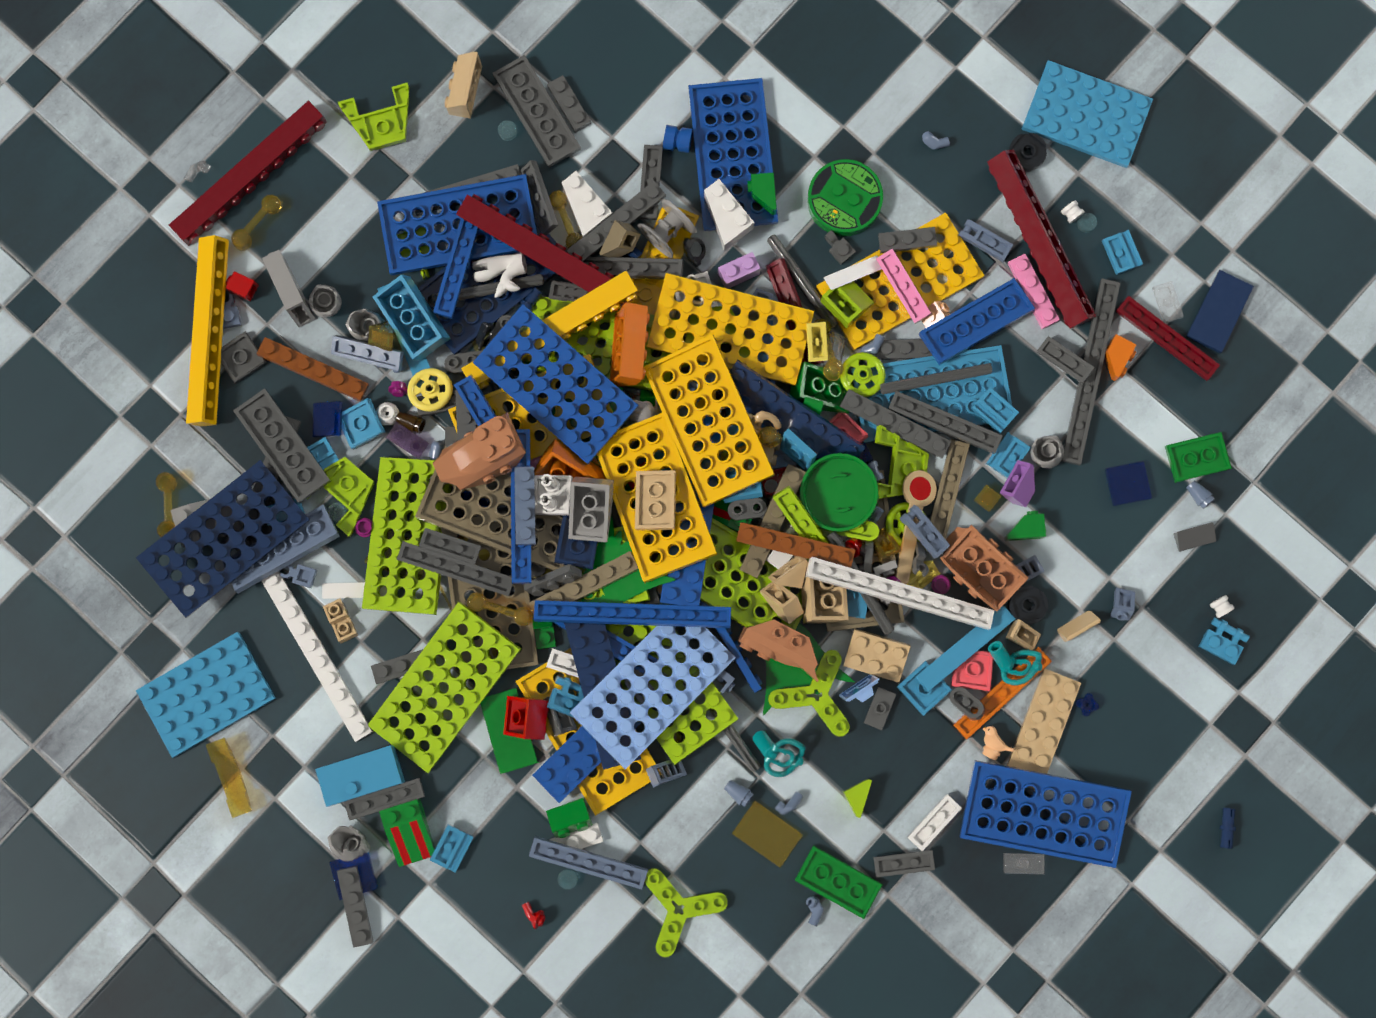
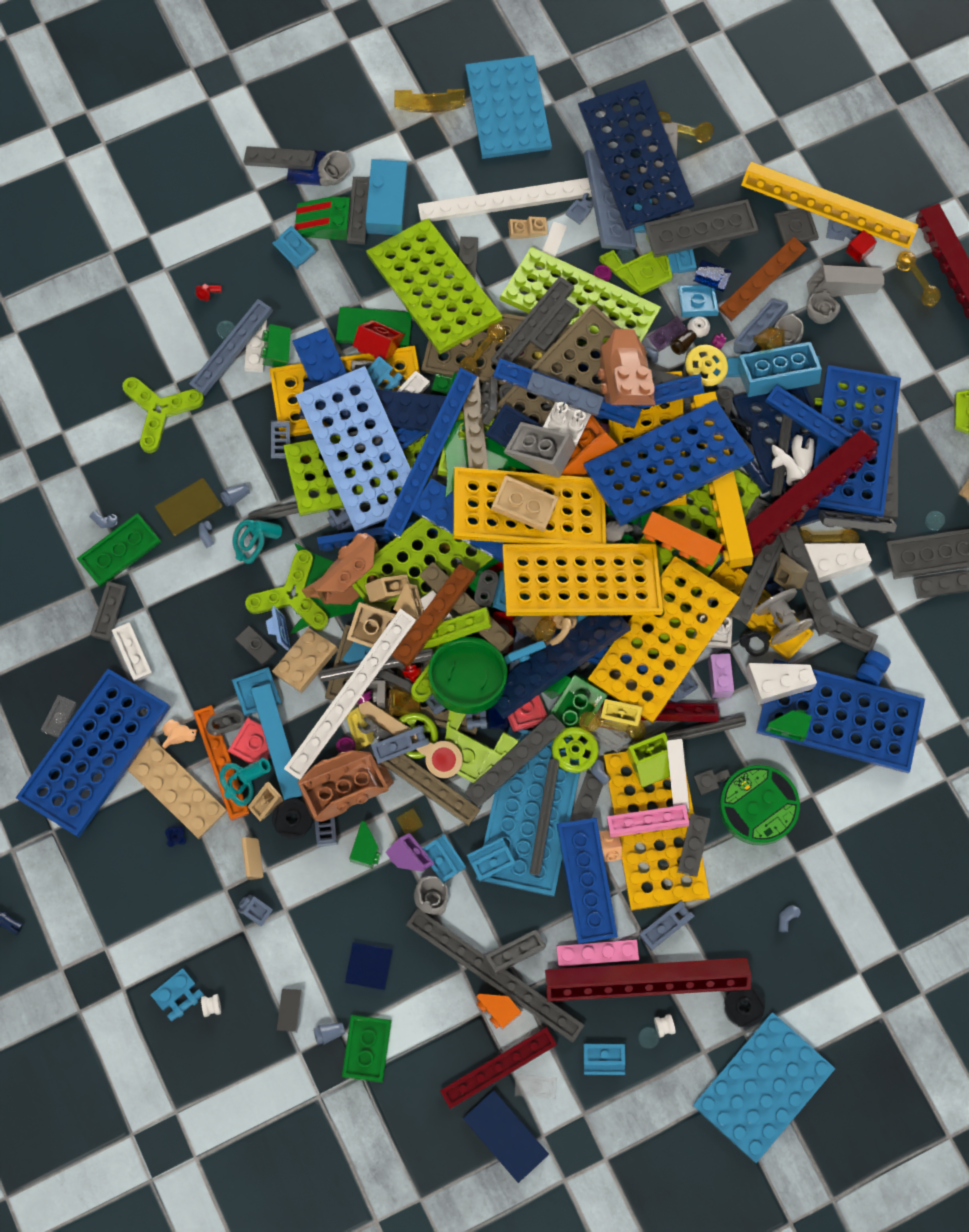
camera: 105 degrees right, 10 degrees down
lime slope [842,779,872,818] -> none
dark grey plate [888,391,1002,454] -> none

